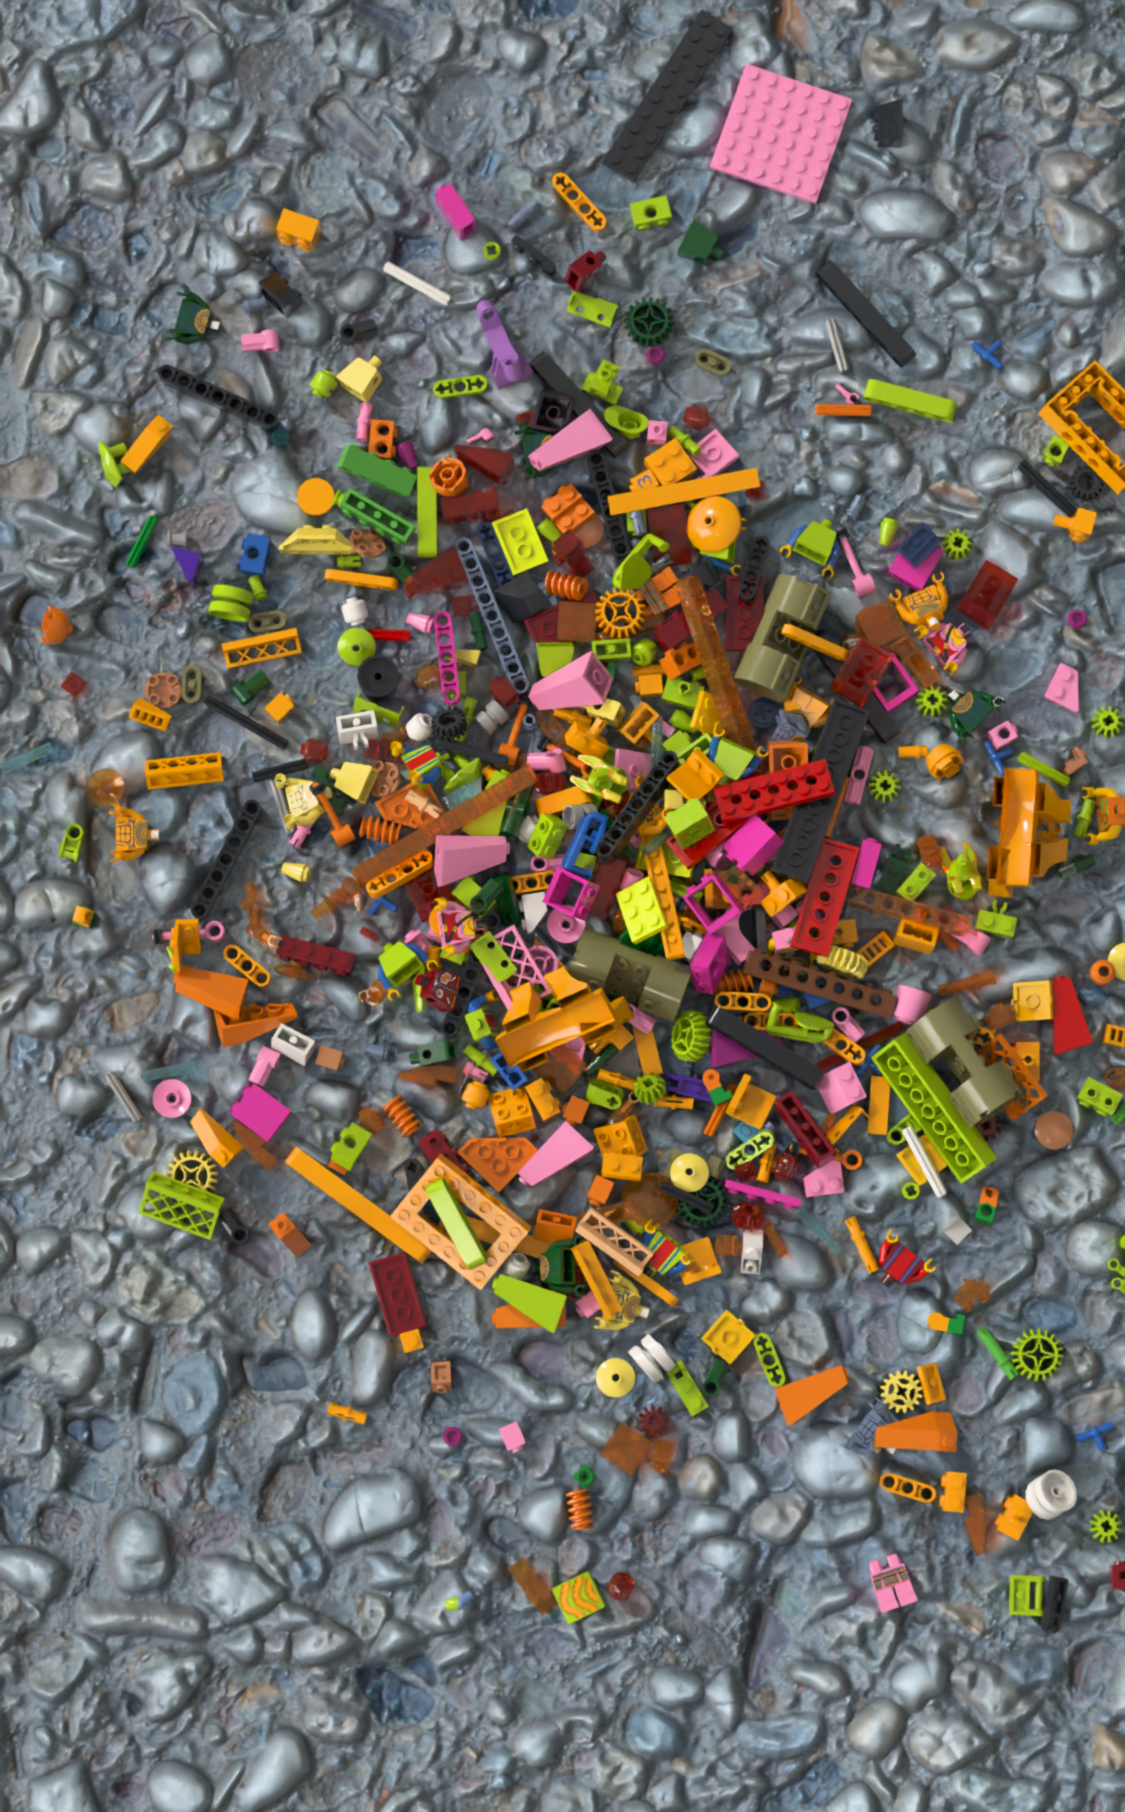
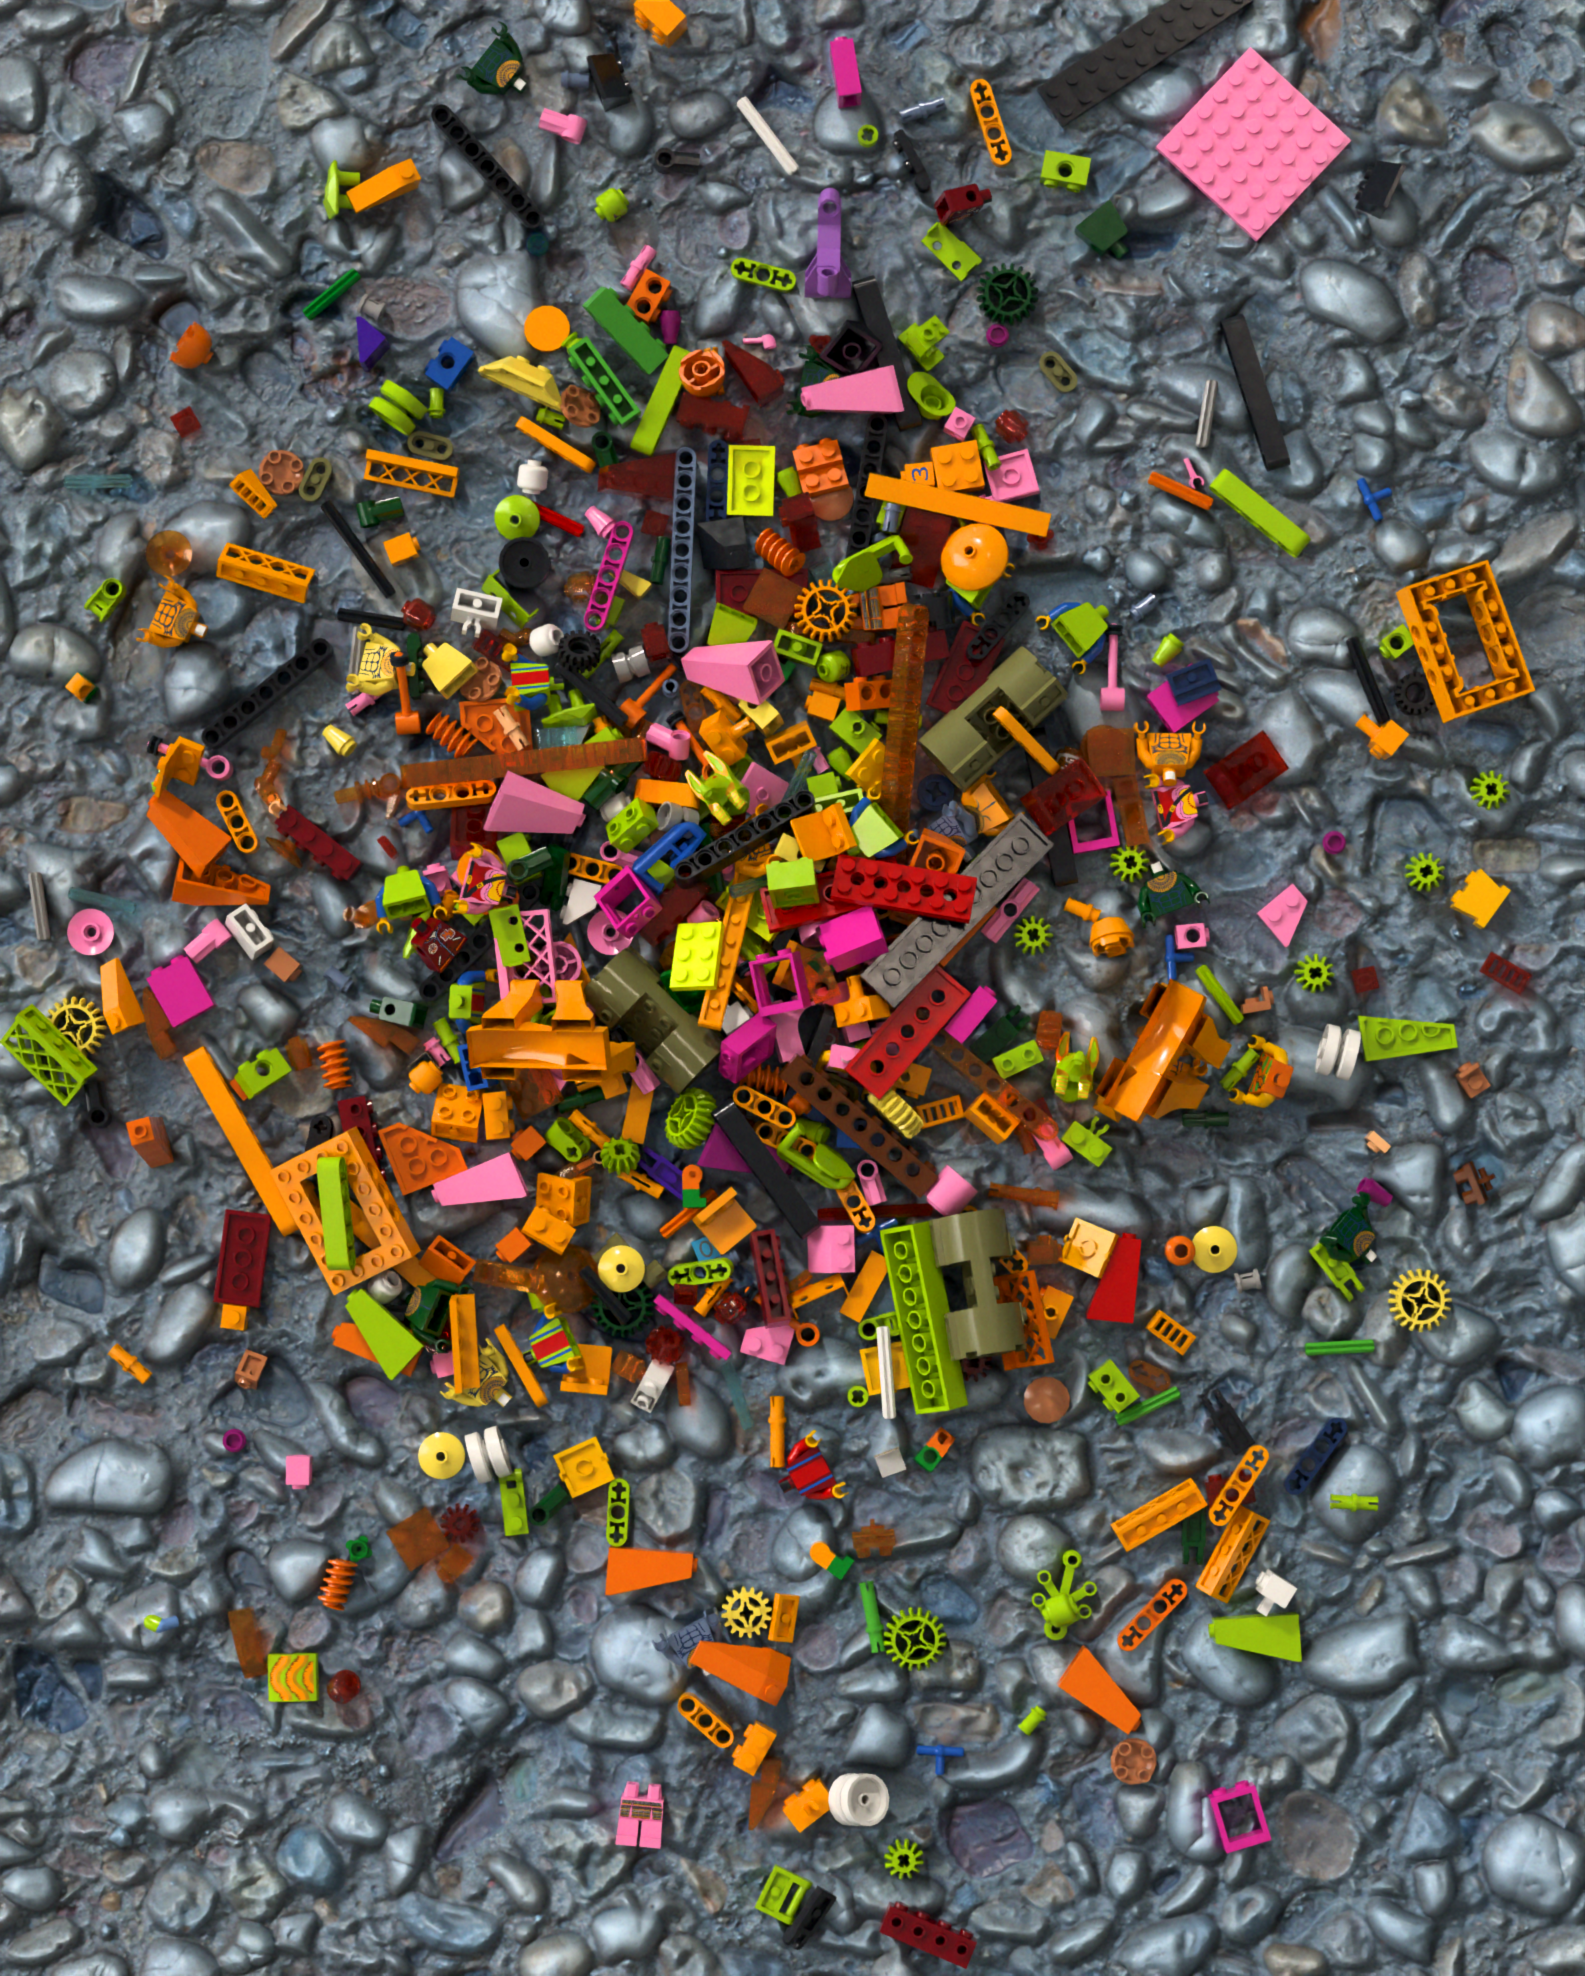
camera: 25 degrees right, 5 degrees up
light yellow torso [336,356,382,403] -> none
light nougat fence [575,1207,654,1276] -> none
clear orange hinge [632,736,648,751] -> none
lime gear [941,528,974,561] -> none

